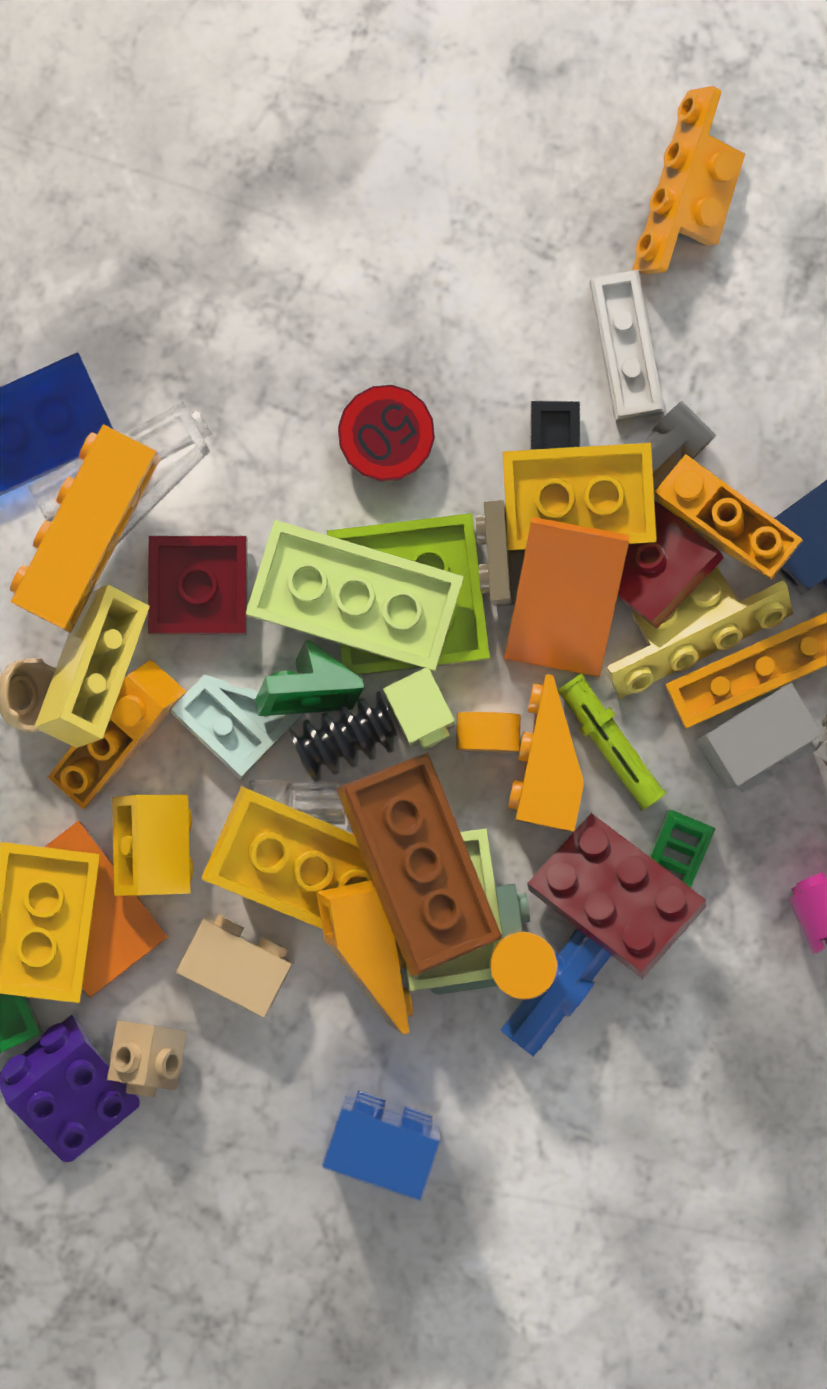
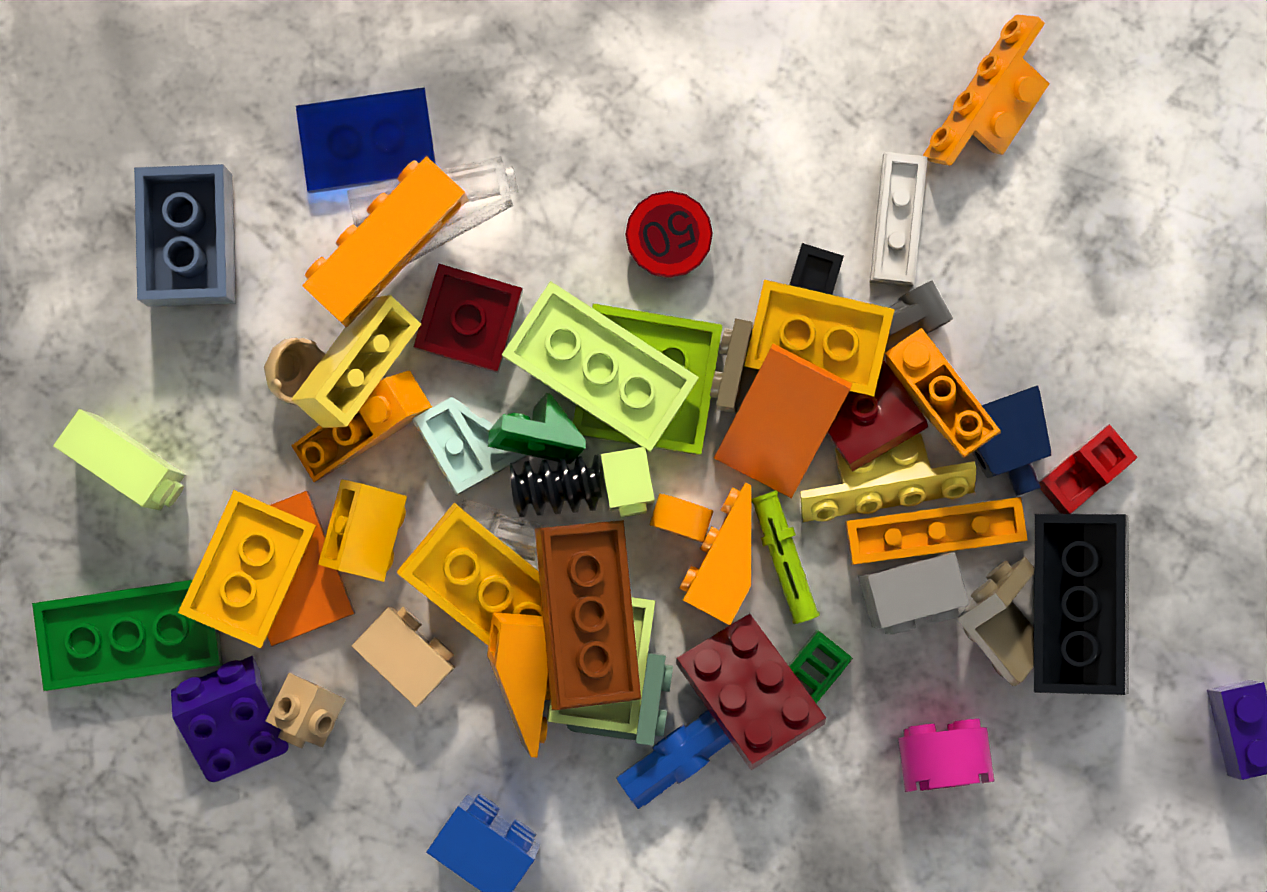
camera: 10 degrees right, 0 degrees up
light orange piece [490,932,557,999] -> none

